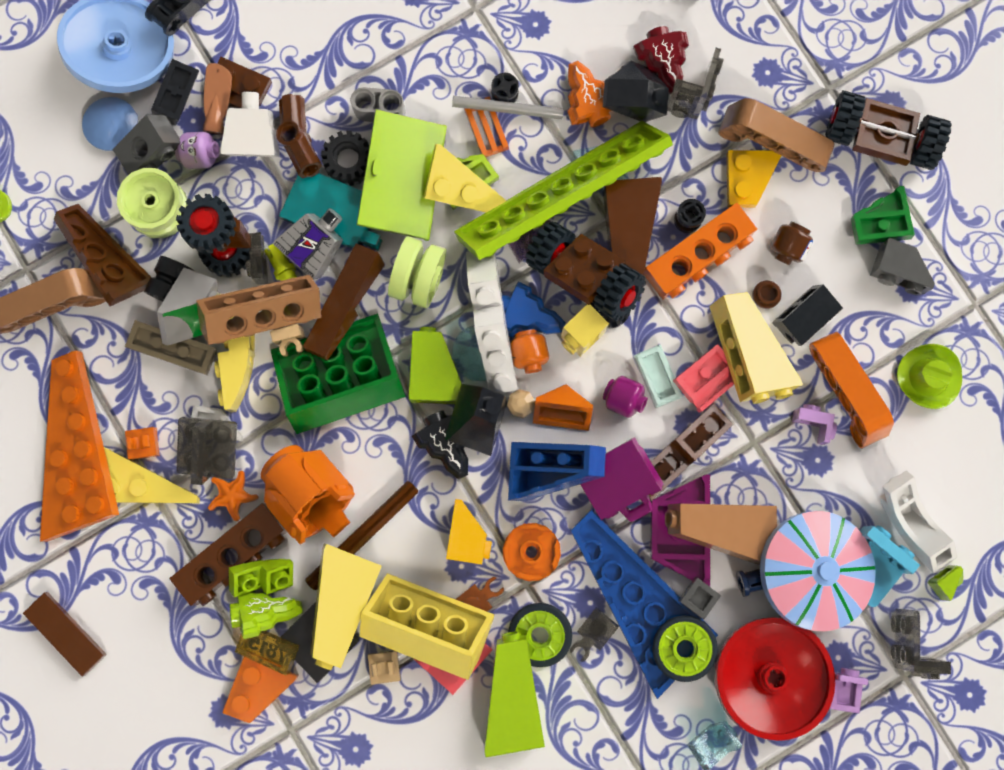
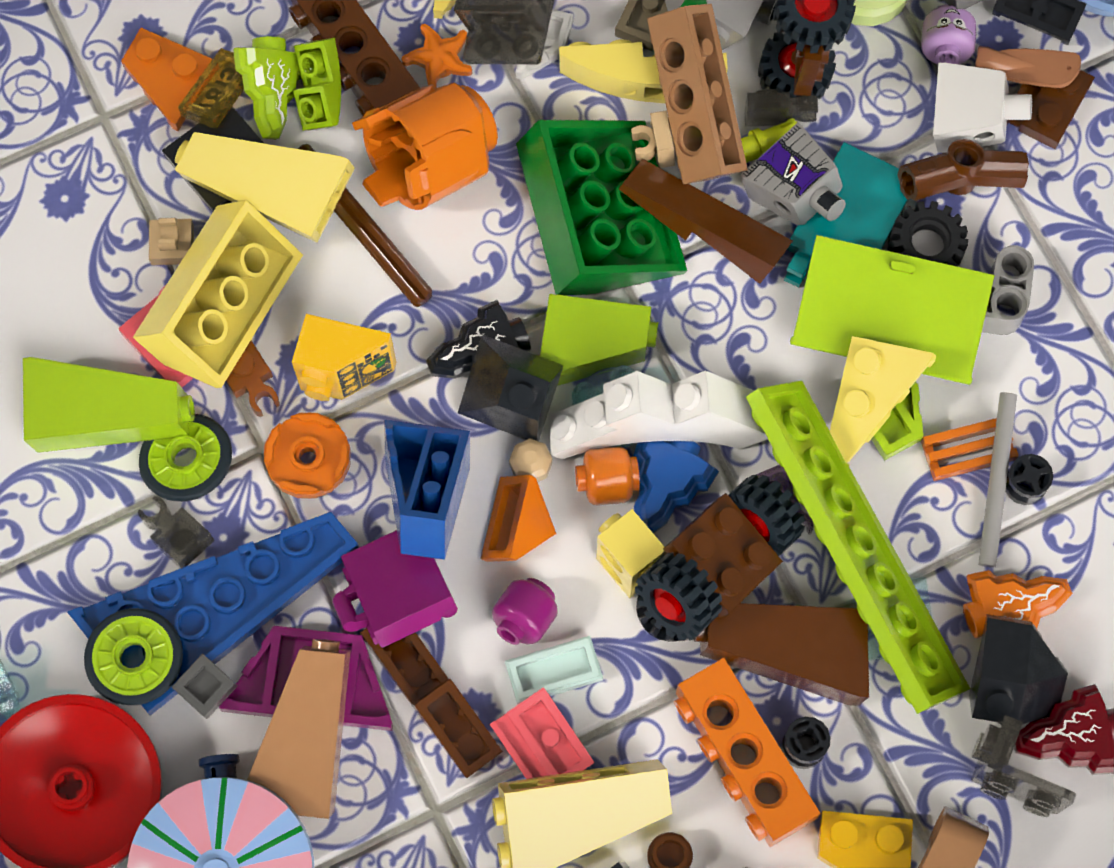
camera: 95 degrees right, 10 degrees down
yellowish green wheel [388,237,447,309] -> none

